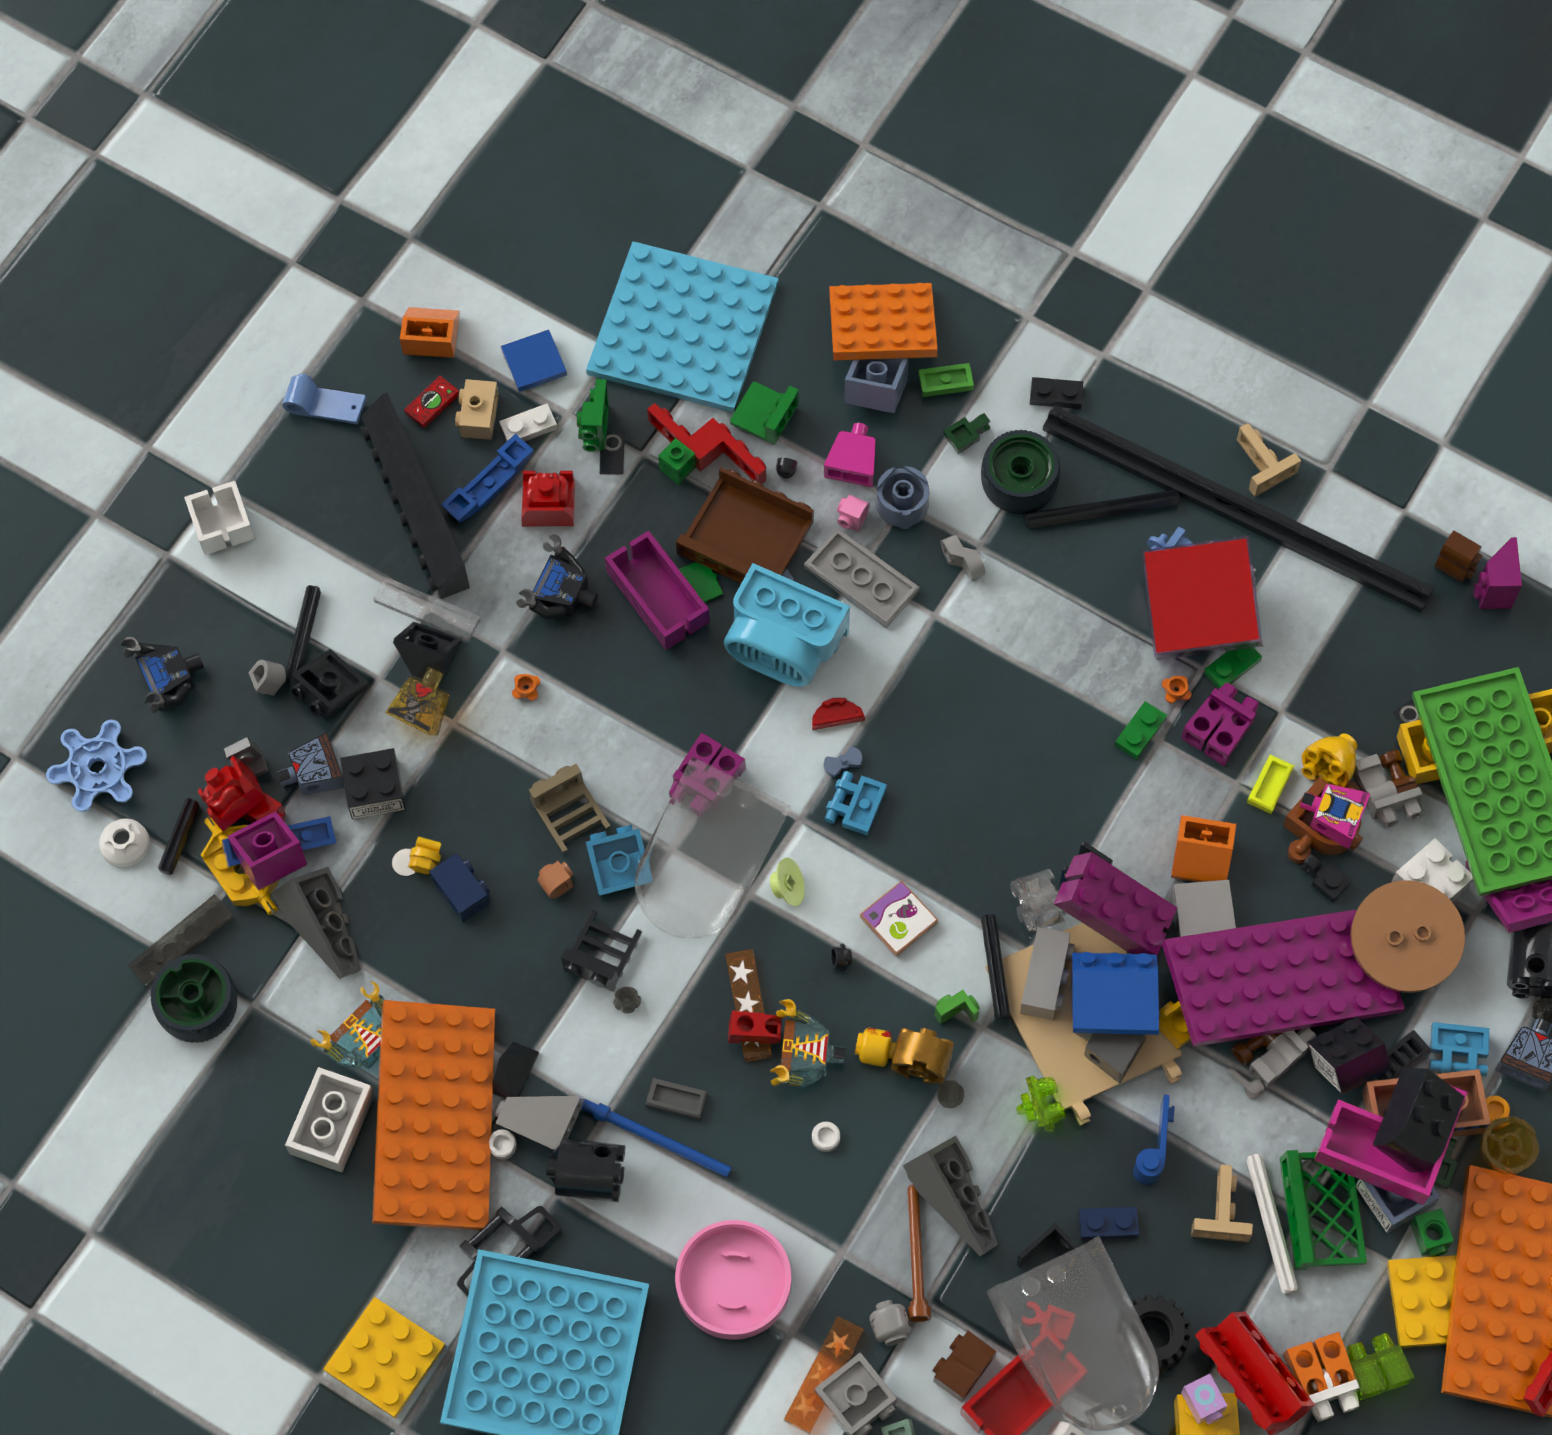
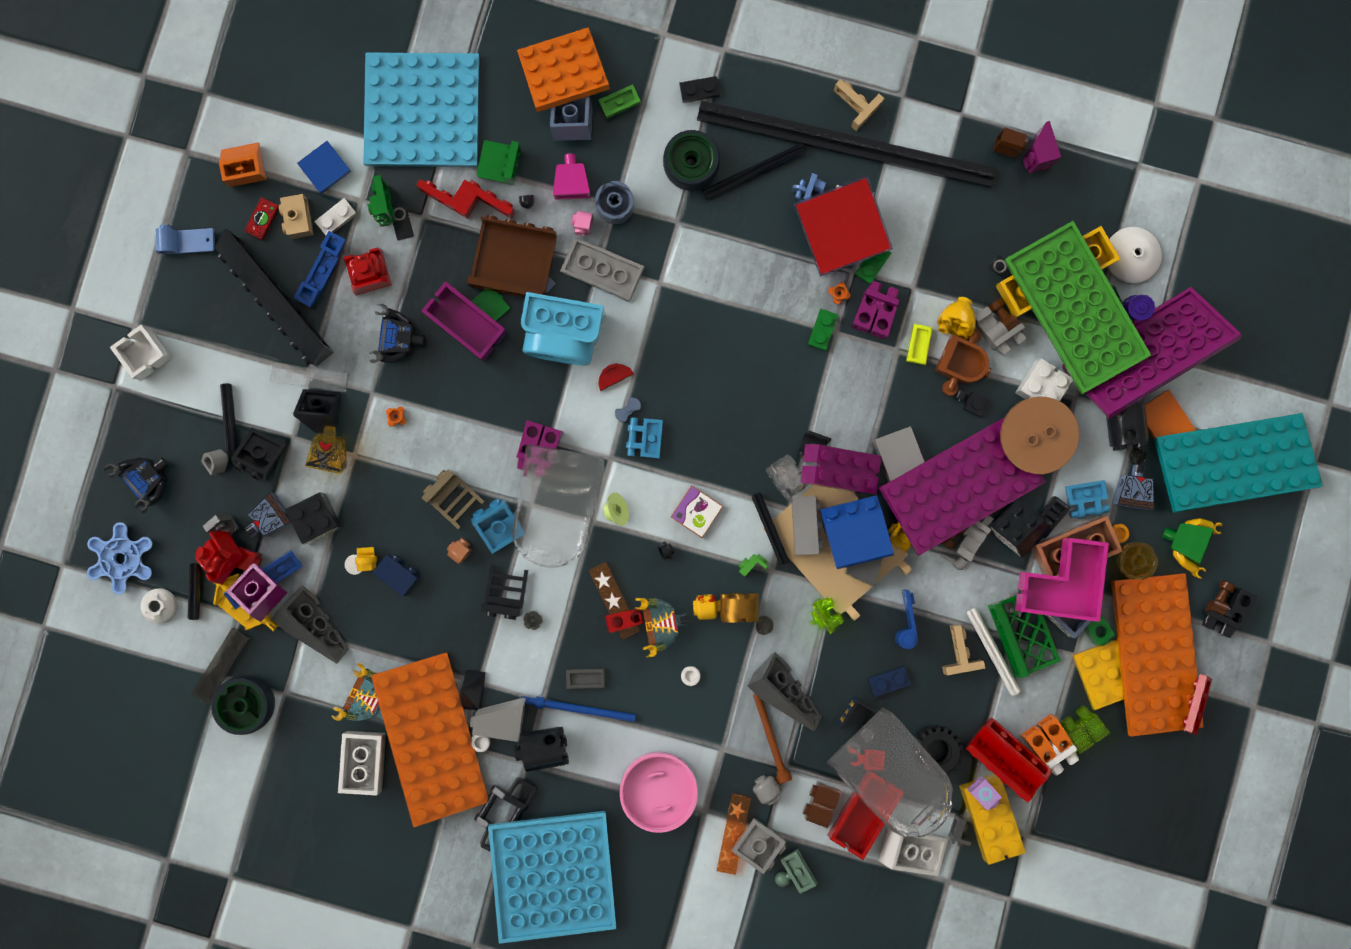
camera: 20 degrees left, 20 degrees up
yellow plate [323,1297,446,1419] -> none
green brick [658,438,696,485] -> none
light grey piece [940,535,985,580] -> none
dark green plate [943,413,990,454] -> none
orange slope [1171,815,1236,882] -> none
torso [1299,784,1370,849] -> none
black brick [1373,1068,1465,1173] -> none

